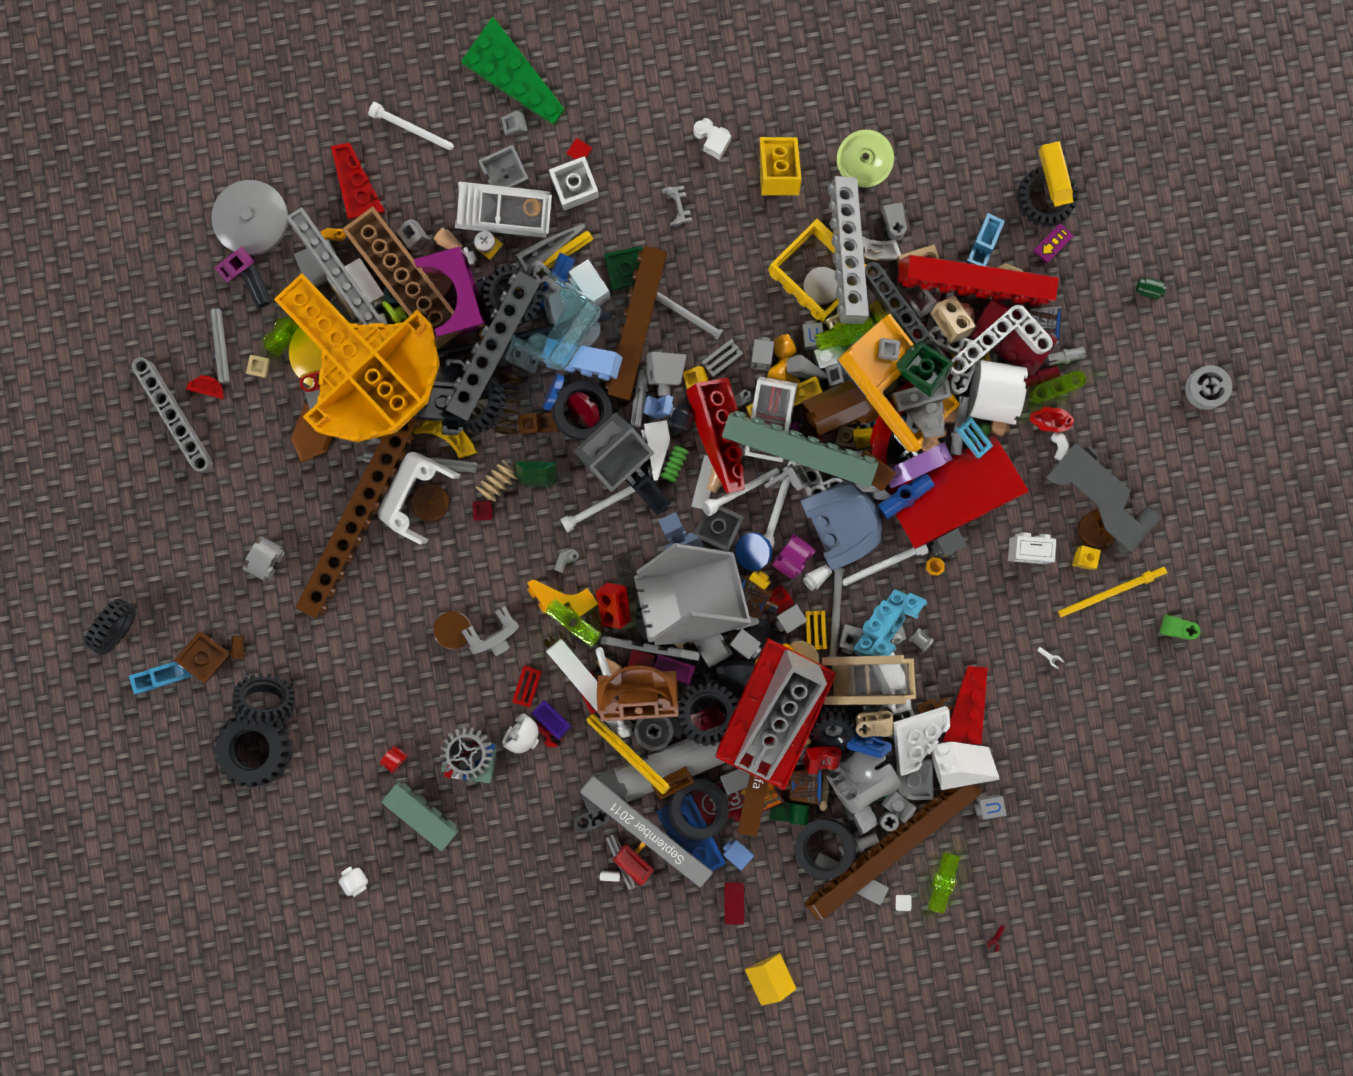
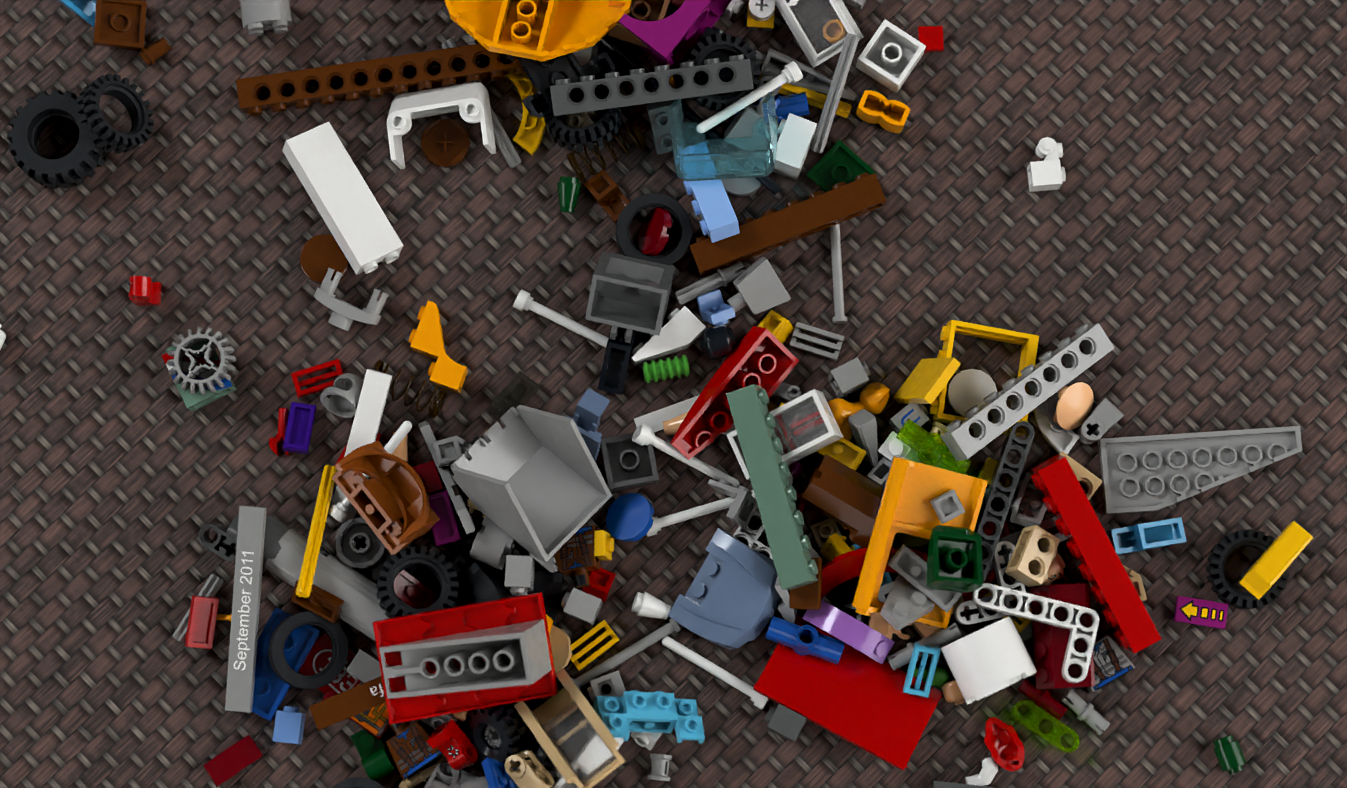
camera: 55 degrees right, 5 degrees down
sand green brick [381,783,459,852] -> none
dark red tile [472,501,493,521] -> none
tan piece [476,460,518,501] -> none
white cylinder [502,714,539,753] -> none
dark green slope [516,462,557,489] -> none
blue tile [542,373,565,411] -> none
clear neon green piece [545,599,601,647] -> none
light grey arm [554,549,579,573] -> none
red brick [596,583,631,629] -> none
white tile [600,870,620,881] -> none
light grey piece [662,186,692,227] -> none
yellow slope [760,137,802,195] -> none
magenta brick [772,534,816,580] -> none
yellowish green dish [837,129,894,187] -> none
light orange tile [925,557,945,576] -> none
none -> white brick [282,122,404,275]
none -> light grey helmet [320,373,364,418]
none -> light grey tile [432,436,471,468]
none -> dark green cone [557,177,581,213]
none -> white piece [696,61,803,134]
none -> light grey axle [811,33,859,153]
none -> light orange brick [856,90,910,133]
none -> yellow tile [893,358,960,404]
none -> light nougat dish [1053,382,1094,430]
none -> light grey wing [1098,426,1302,515]

